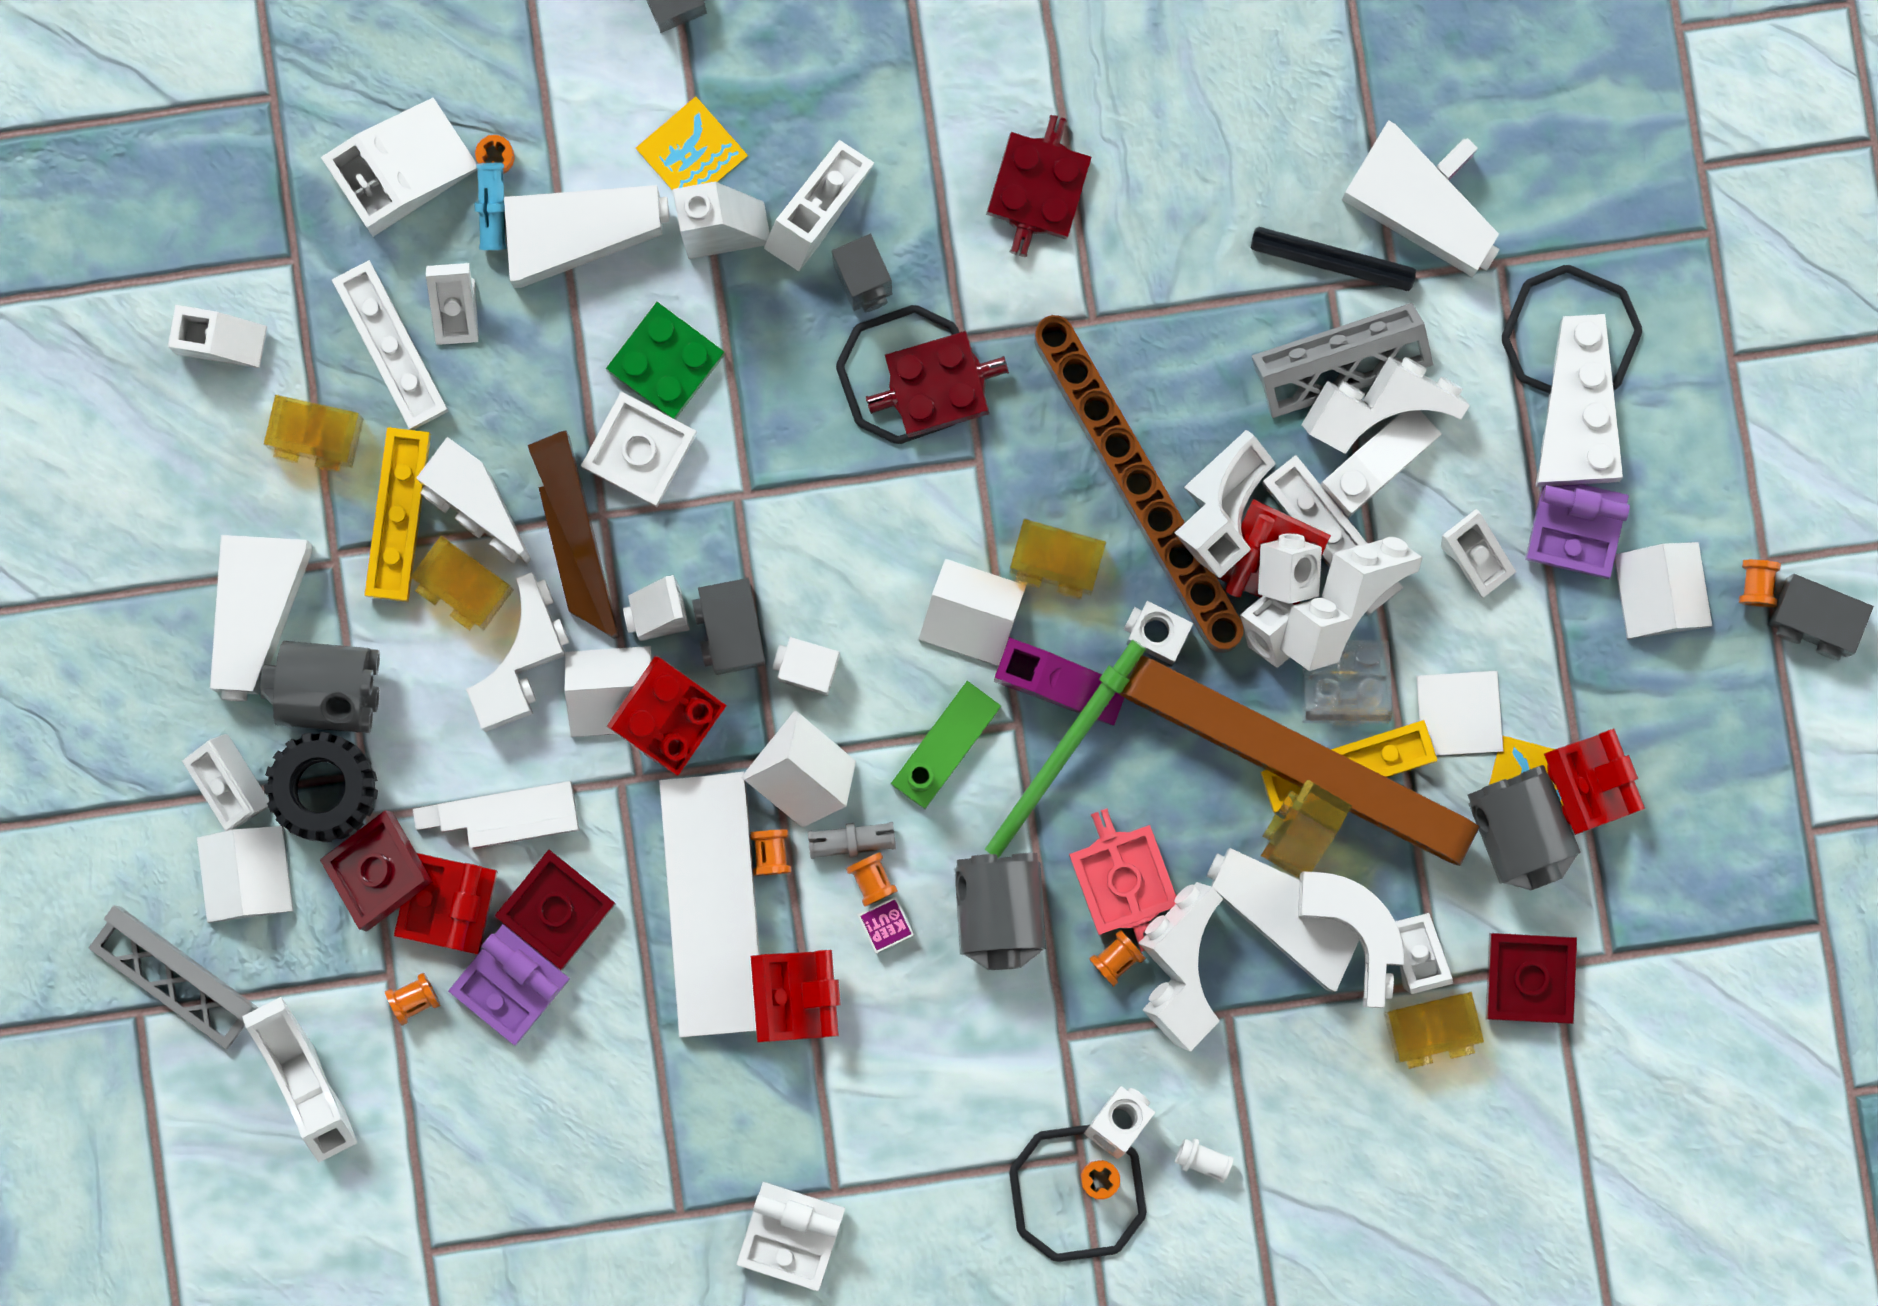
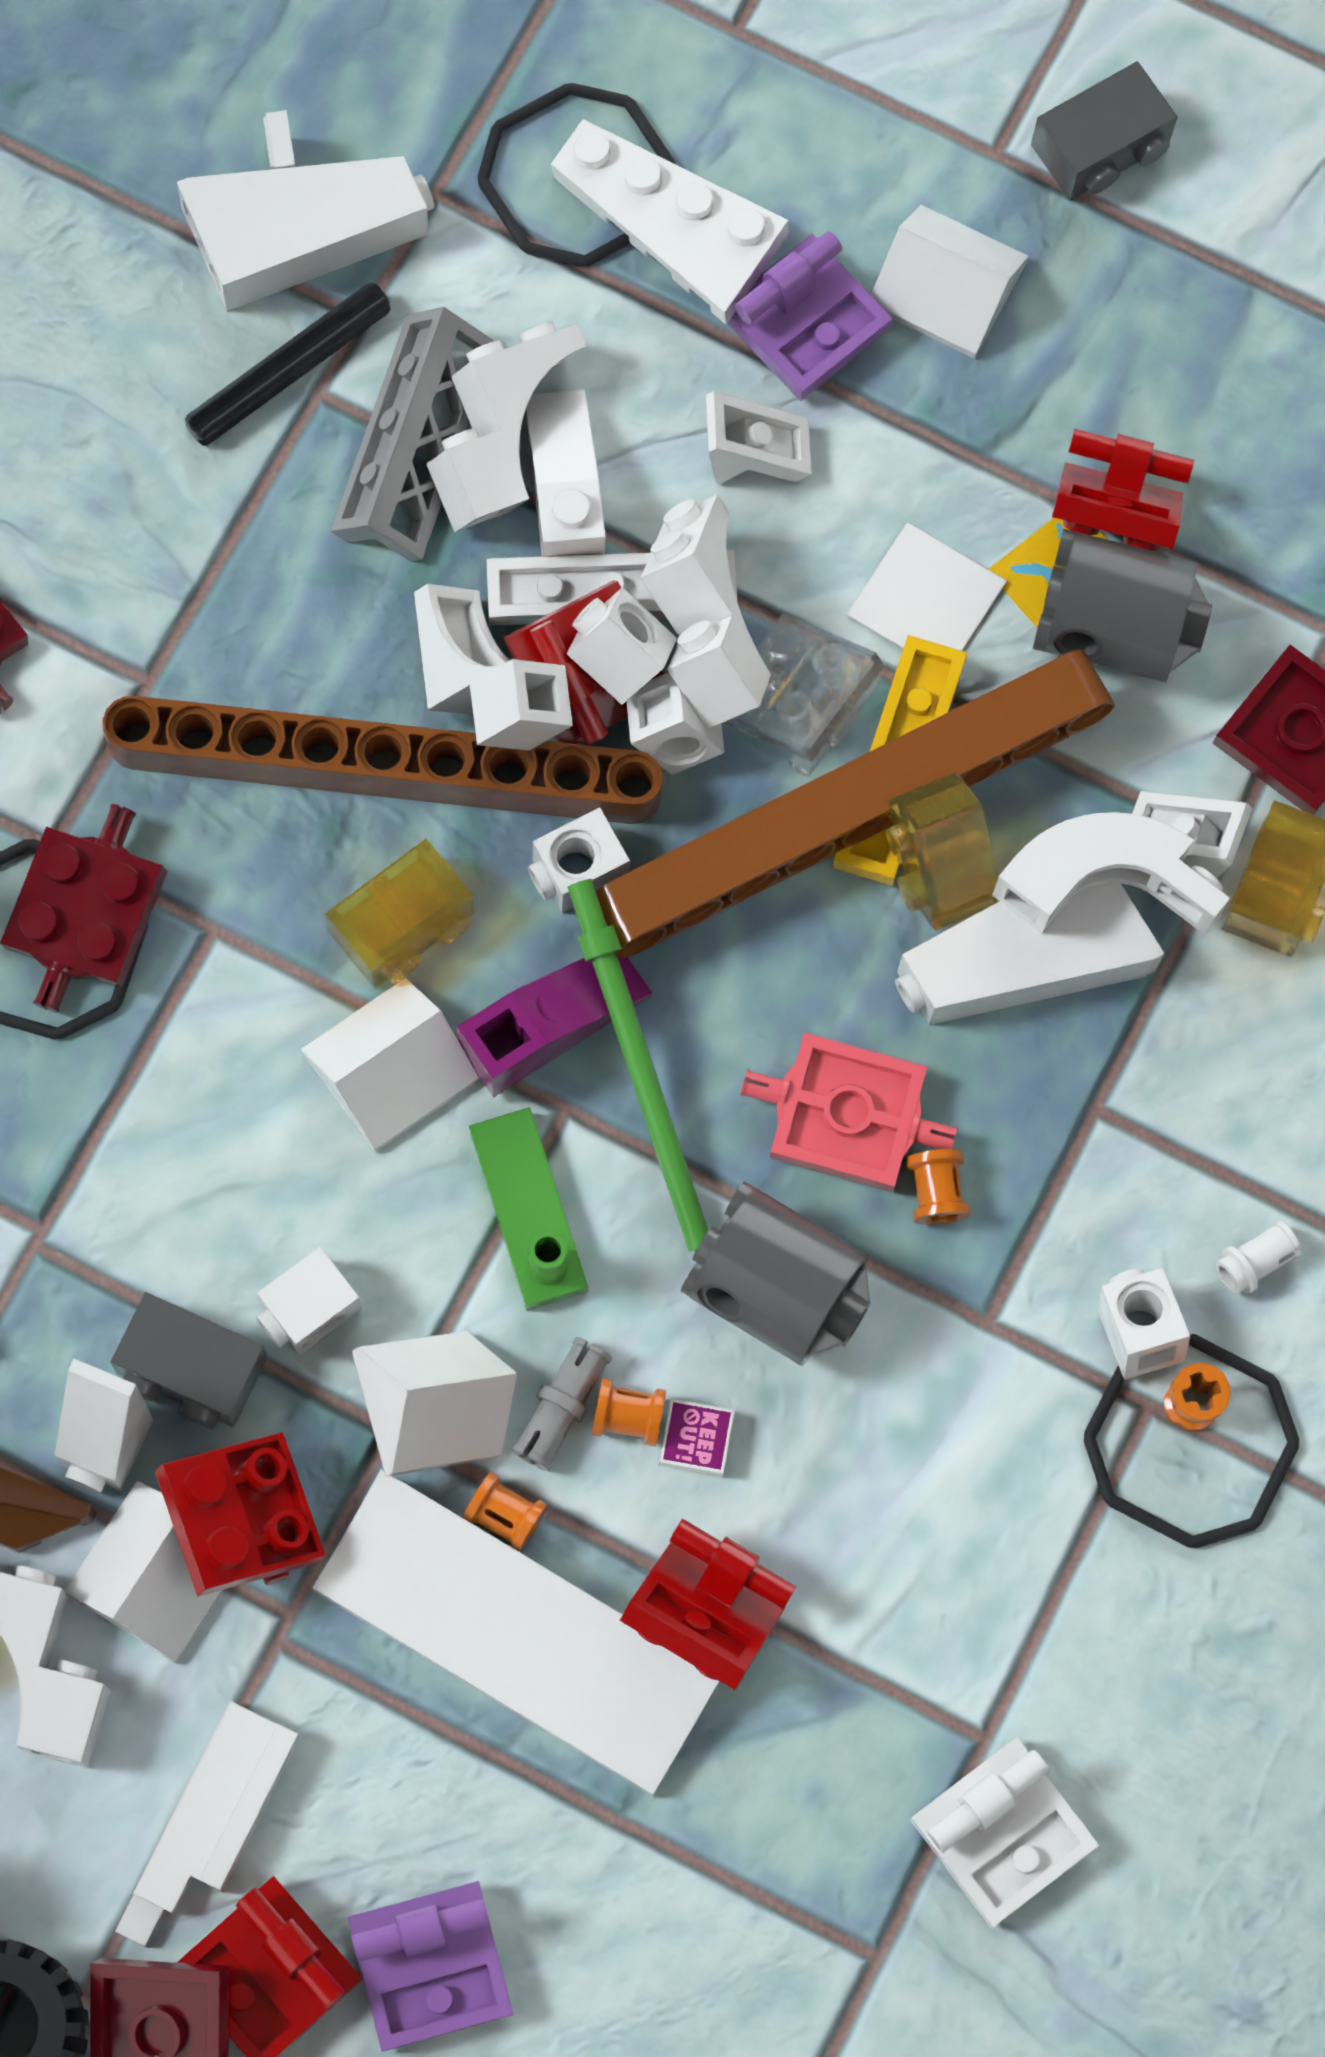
camera: 60 degrees left, 10 degrees down
dark red plate [495,849,617,970] -> none
white arch [1138,882,1223,1052] -> none
orange bush [1739,559,1781,607] -> none

